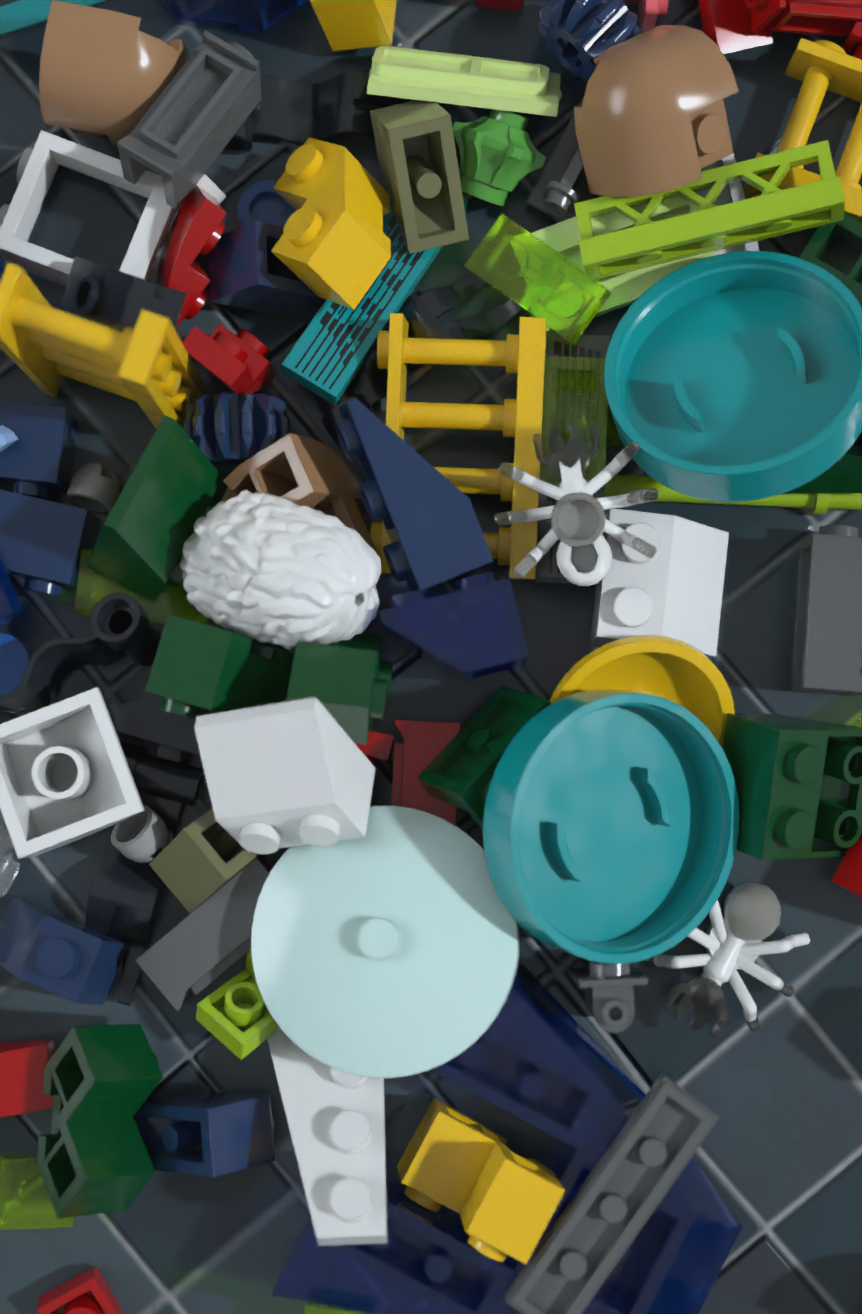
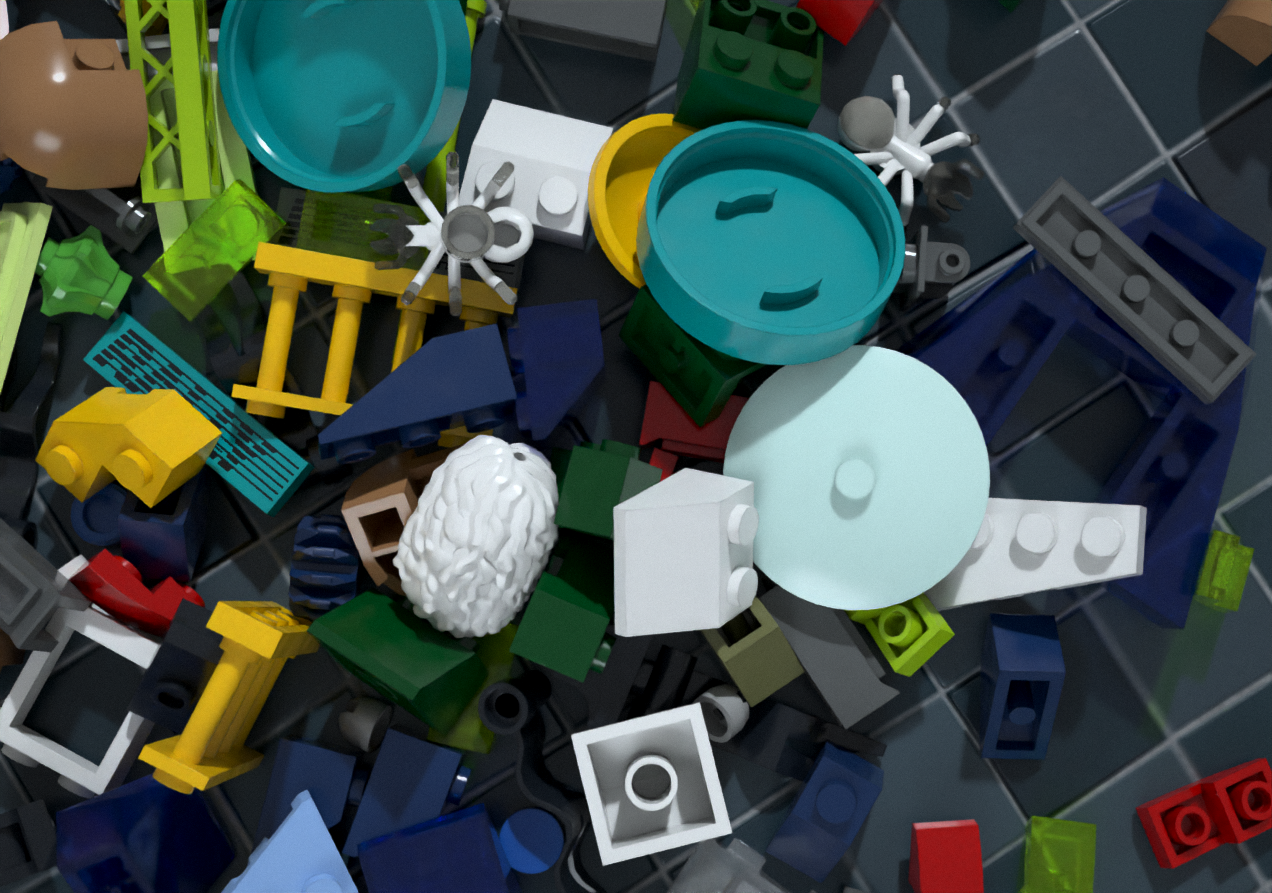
camera: 85 degrees left, 0 degrees up
dark green brick [37,1024,163,1219] -> none
red slope [182,323,275,394] -> none
olive slope [370,100,469,254] -> none
yellow brick [397,1098,565,1264] -> none

